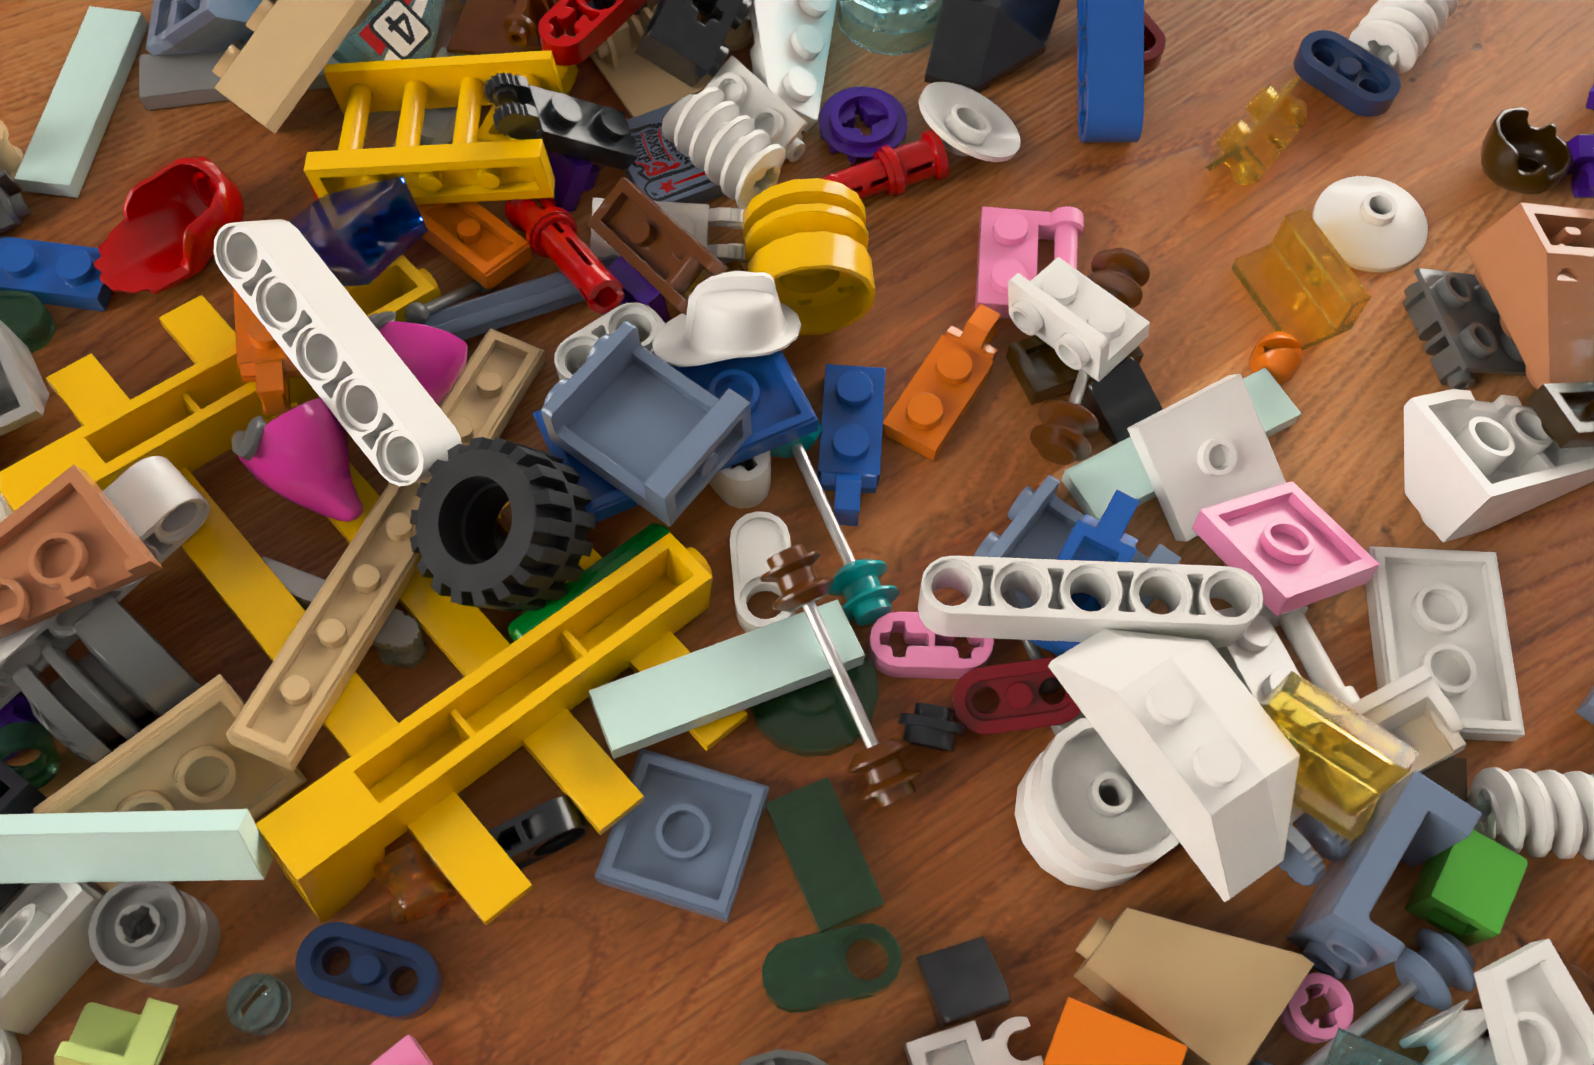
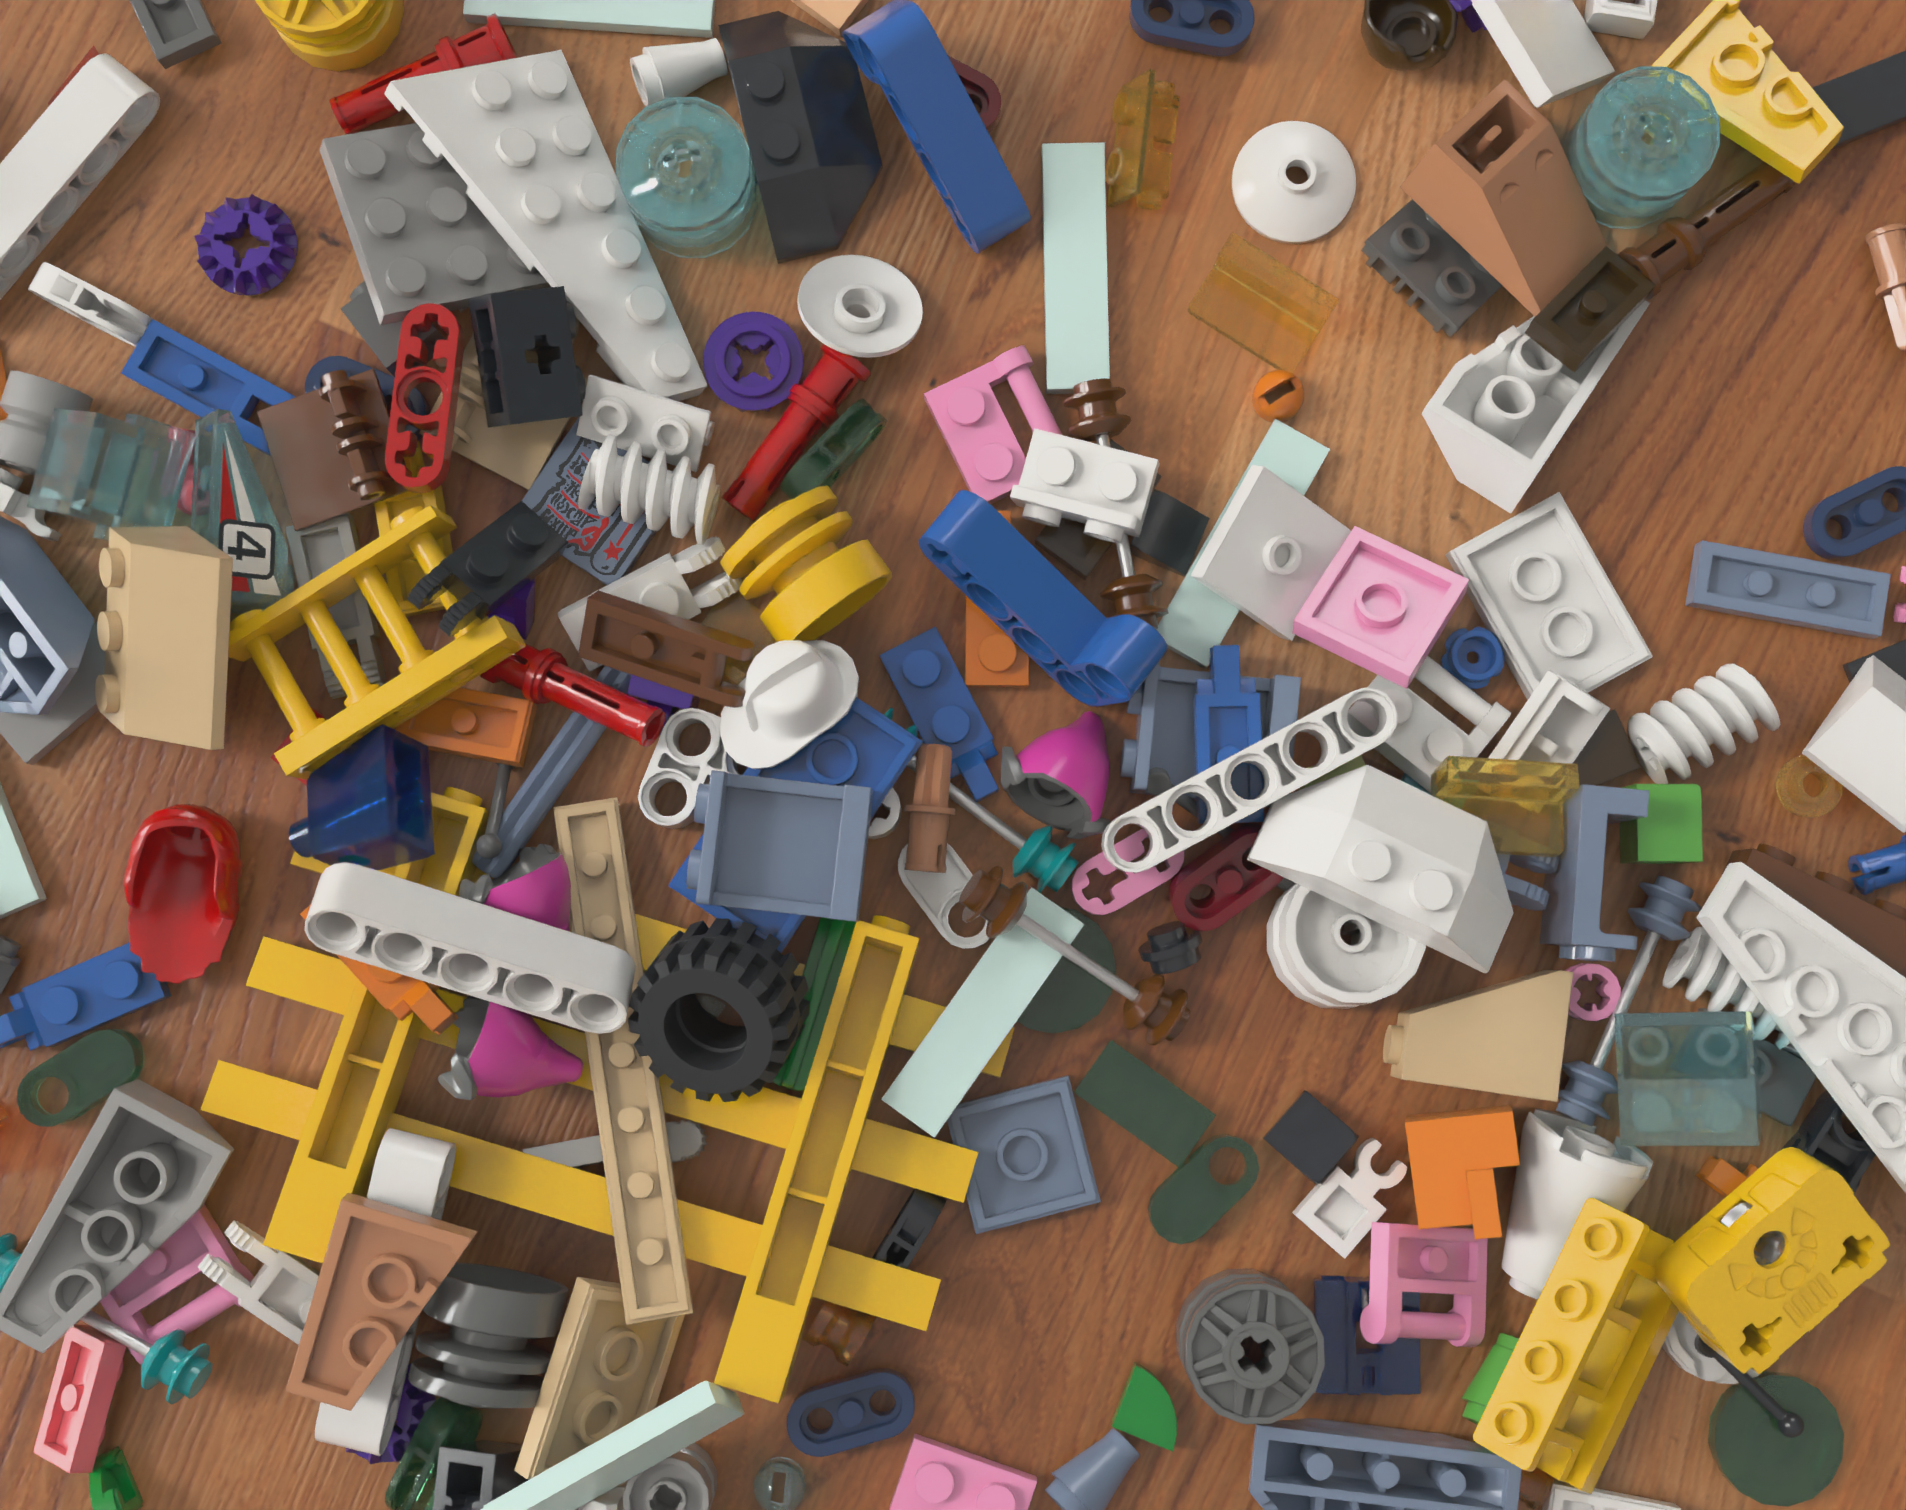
camera: 30 degrees left, 20 degrees up
none -> clear green piece [779,398,887,499]
none -> nougat axle [904,743,956,873]
none -> blue beam [918,490,1167,707]
none -> hat [1001,711,1110,839]
none -> light aqua tile [1041,142,1110,394]
none -> blue plate [1441,627,1505,689]

